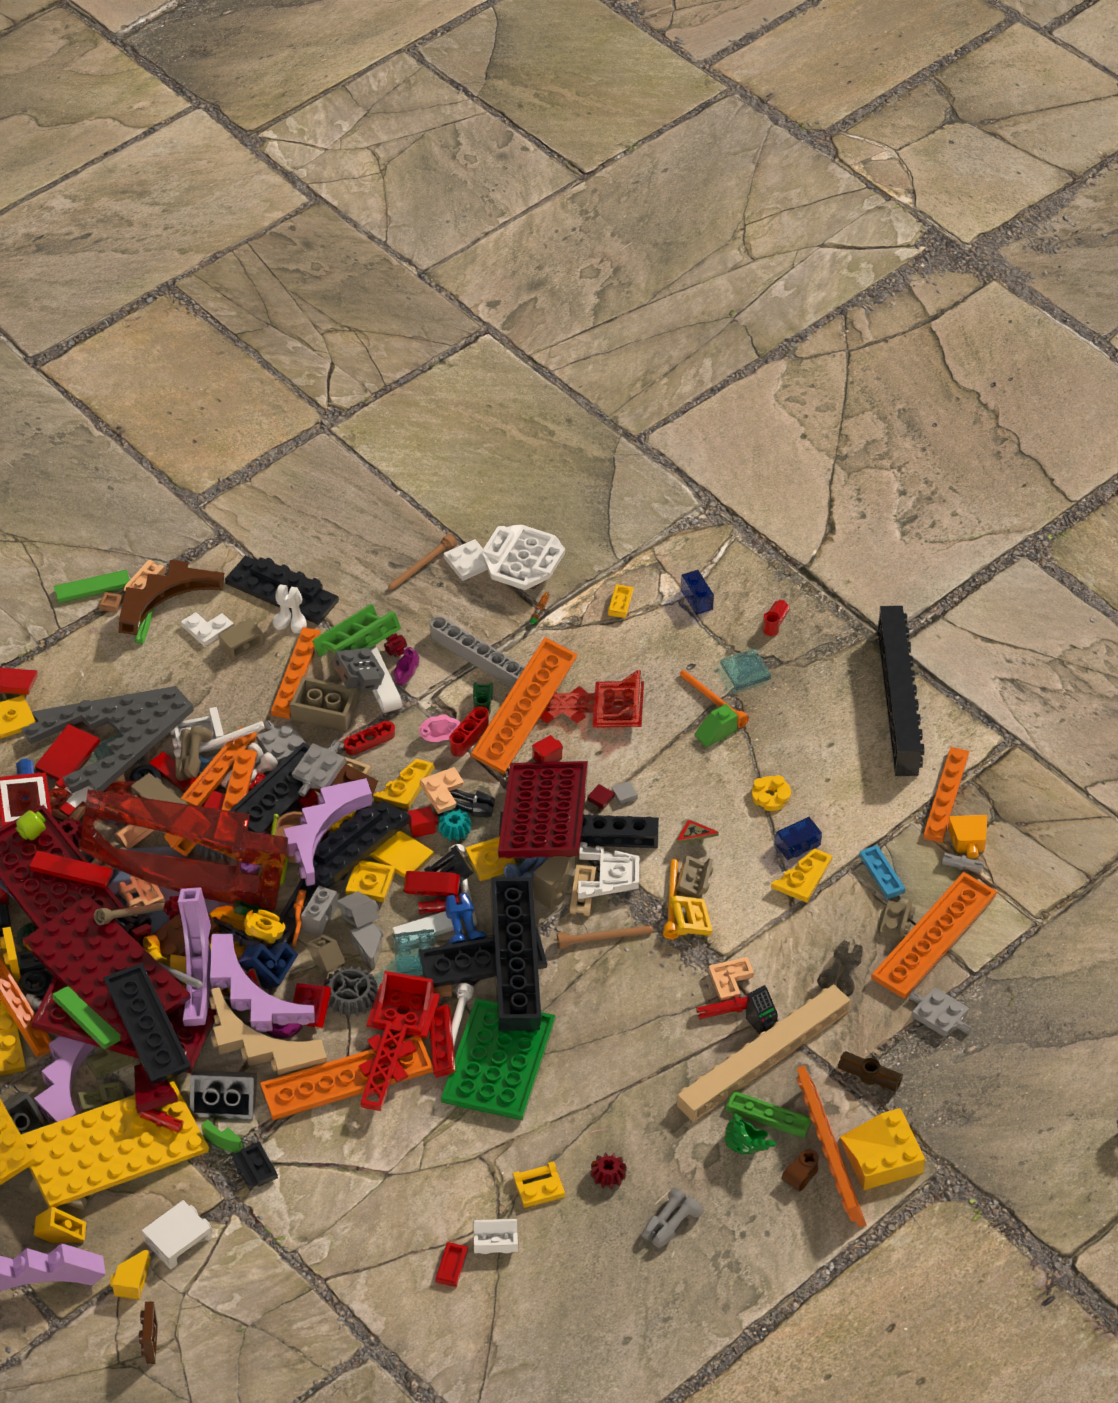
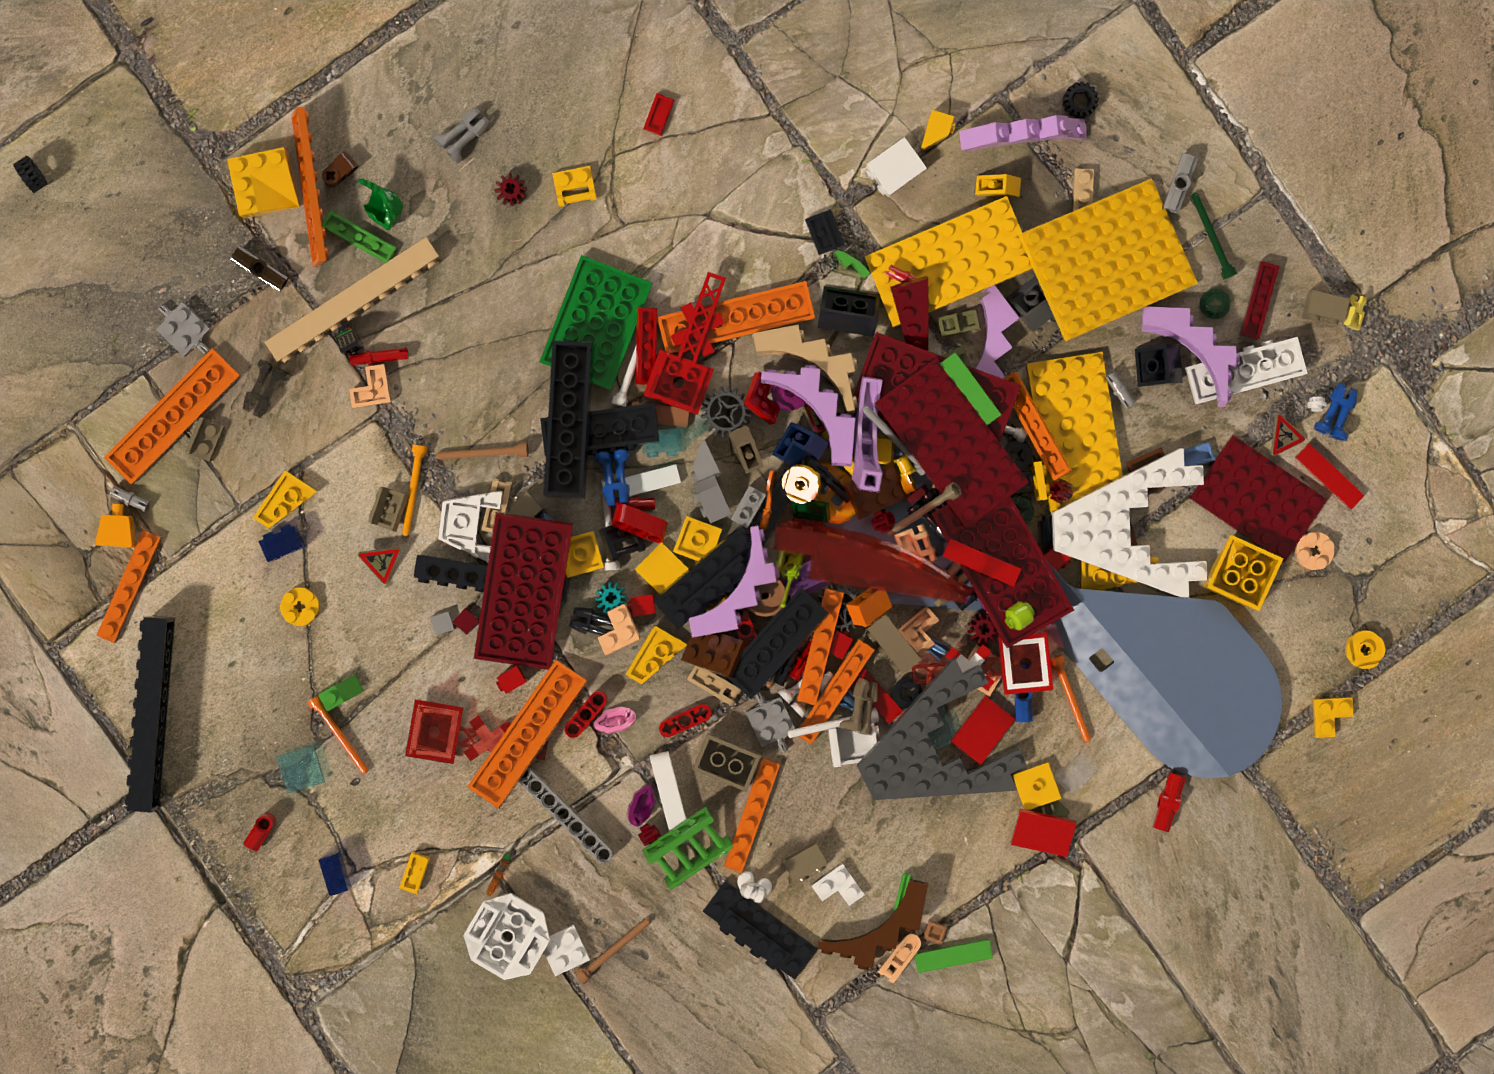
camera: 175 degrees left, 40 degrees up
black plate [103,963,191,1085] -> none
reddish brown plate [139,1301,158,1364] -> none
light grey plate [292,739,347,797] -> none
dark grey piece [332,648,385,691] -> none
dark green piece [473,682,493,715] -> none
white bracket [473,1219,518,1254] -> none
yellow plate [669,896,713,936] -> none
dark azure plate [859,845,905,899] -> none

